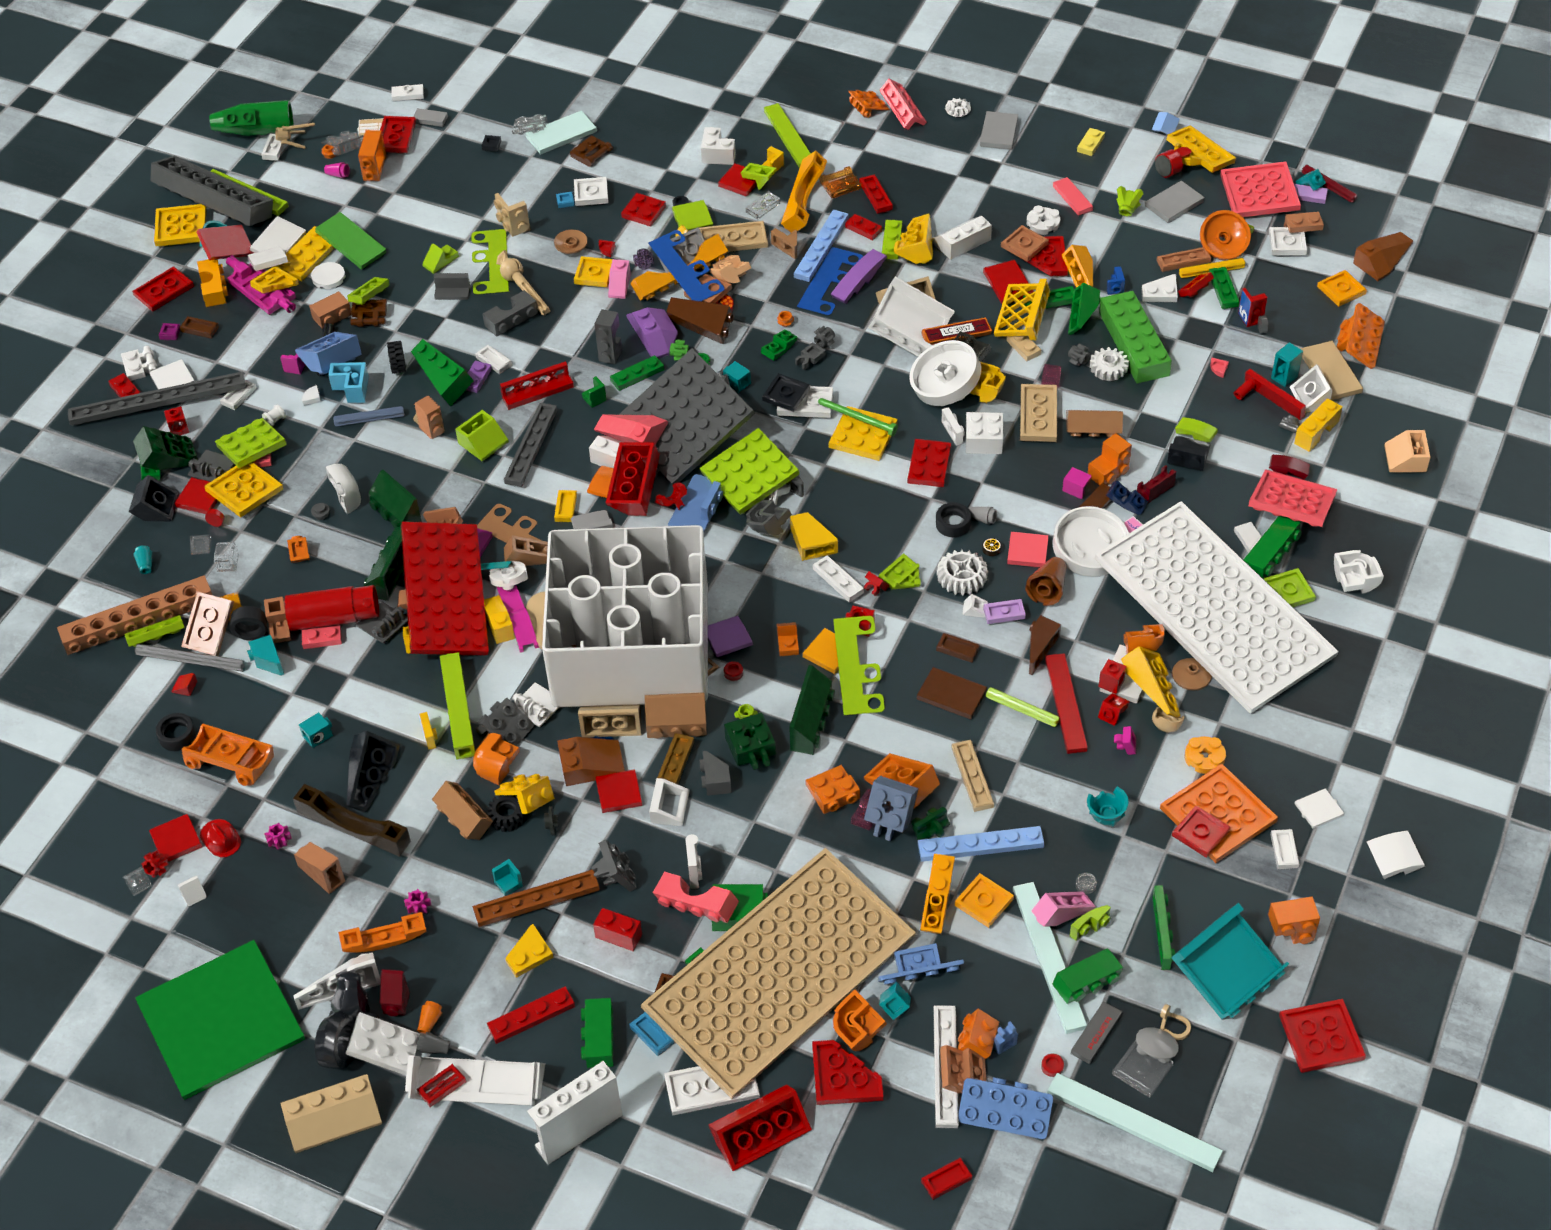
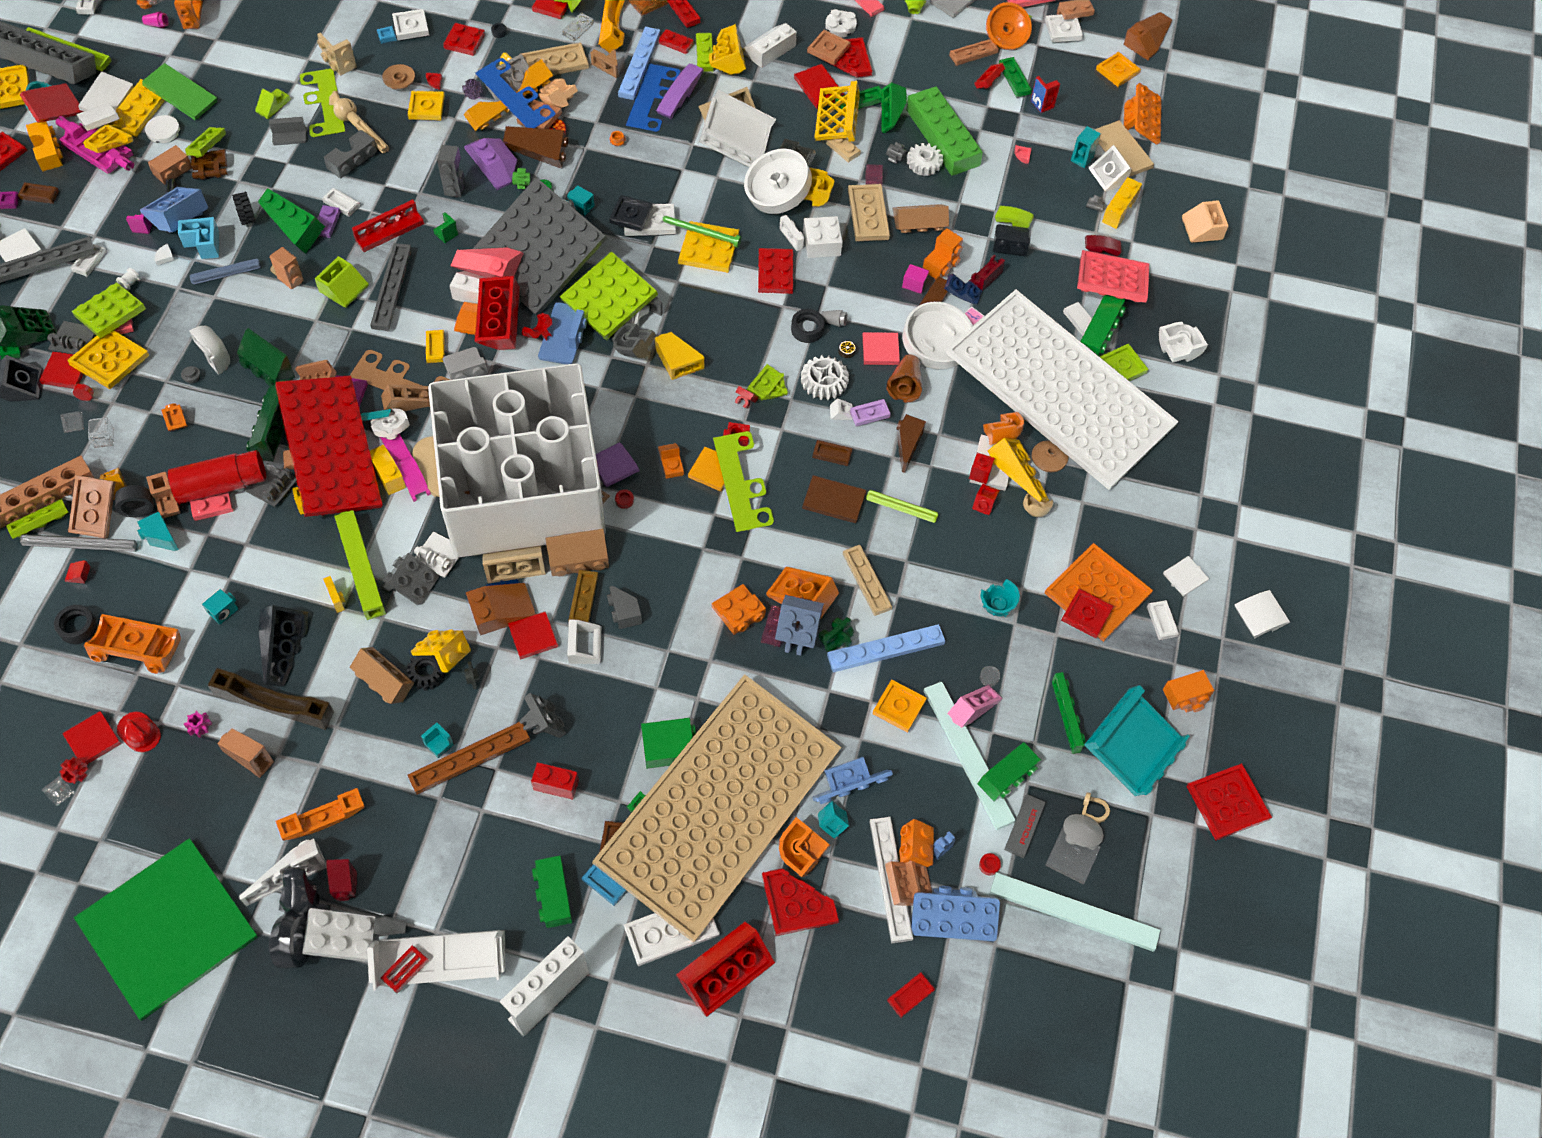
camera: 15 degrees left, 10 degrees up
teal cone [134,546,153,574] -> none
red brick [164,406,189,435] -> none
white slope [178,876,207,906] -> none
tan slope [281,1074,382,1153] -> none
dark pink gear [404,889,431,914] -> none
orange cone [417,1001,442,1033] -> none
orange brick [473,733,520,785] -> none
red plate [487,987,575,1044] -> none
yellow wing [505,924,554,978] -> none
bright pink slope [608,259,631,299] -> none
green plate [610,355,664,391] -> none
coral arch [653,872,739,923] -> none
lime slope [672,200,713,231] -> none
white plate [686,834,702,889] -> none
dark green hinge [724,713,776,770] -> none
lime plate [734,704,758,719] -> none
green slope [761,329,798,361] -> none
dark green slope [789,665,835,755] -> none
dark grey plate [795,342,826,370] -> none
white plate [813,555,864,603] -> none
dark grey gear [814,326,835,348] -> none
light orange slope [920,854,955,934] -> none
tile [921,317,992,345] -> none
red tile [1045,653,1087,754] -> none
light orange slope [1062,245,1093,288] -> none
lime slope [1070,905,1111,941] -> none
blue bracket [1107,266,1125,295] -> none
dark pink tile [1114,726,1136,755] -> none
white wing [1142,274,1178,302] -> none
yellow axle [1179,258,1245,278] -> none
light orange plate [1184,736,1226,774] -> none
red piece [1234,369,1306,420] -> none
dark grey tile [1258,316,1269,333] -> none

